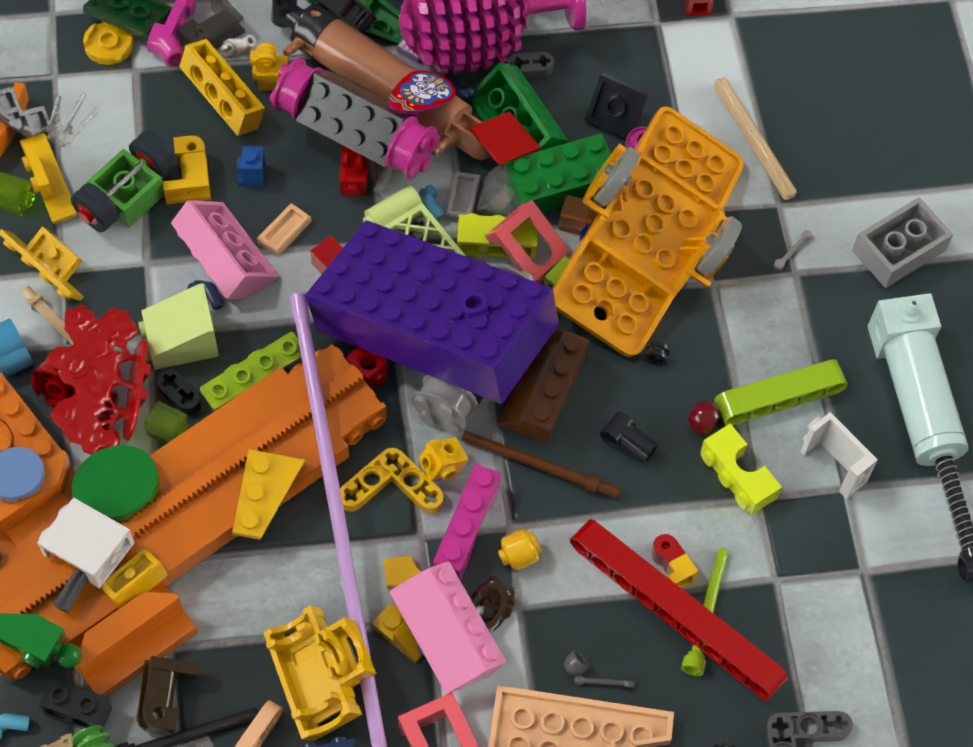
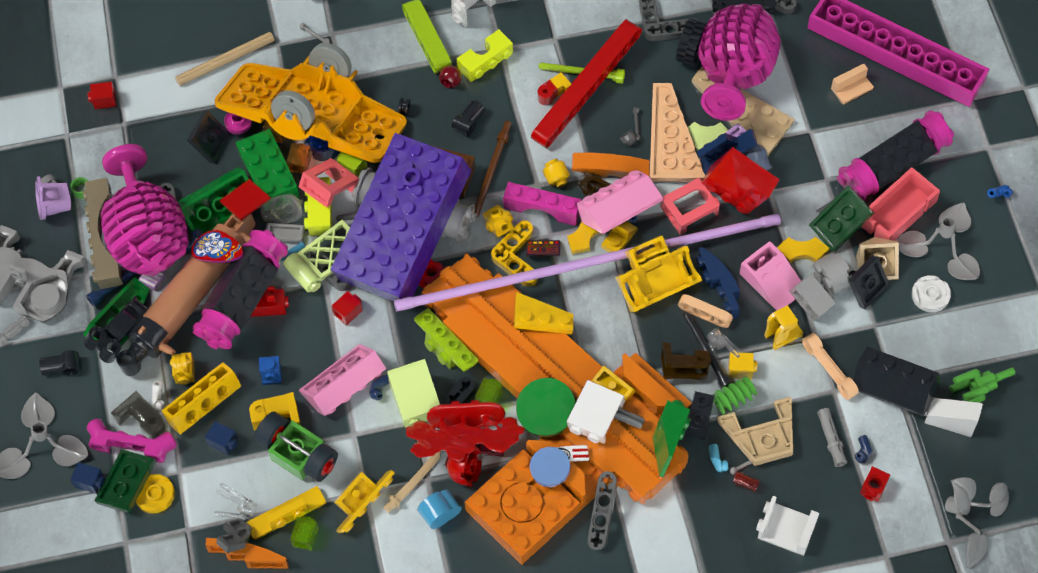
camera: 90 degrees left, 0 degrees up
light nougat tile [257,203,312,257] -> none
none -> dark blue brick [205,422,238,455]
none -> piece [526,240,560,257]
none -> white sticker [556,445,589,461]
none -> orange slope [572,153,649,178]

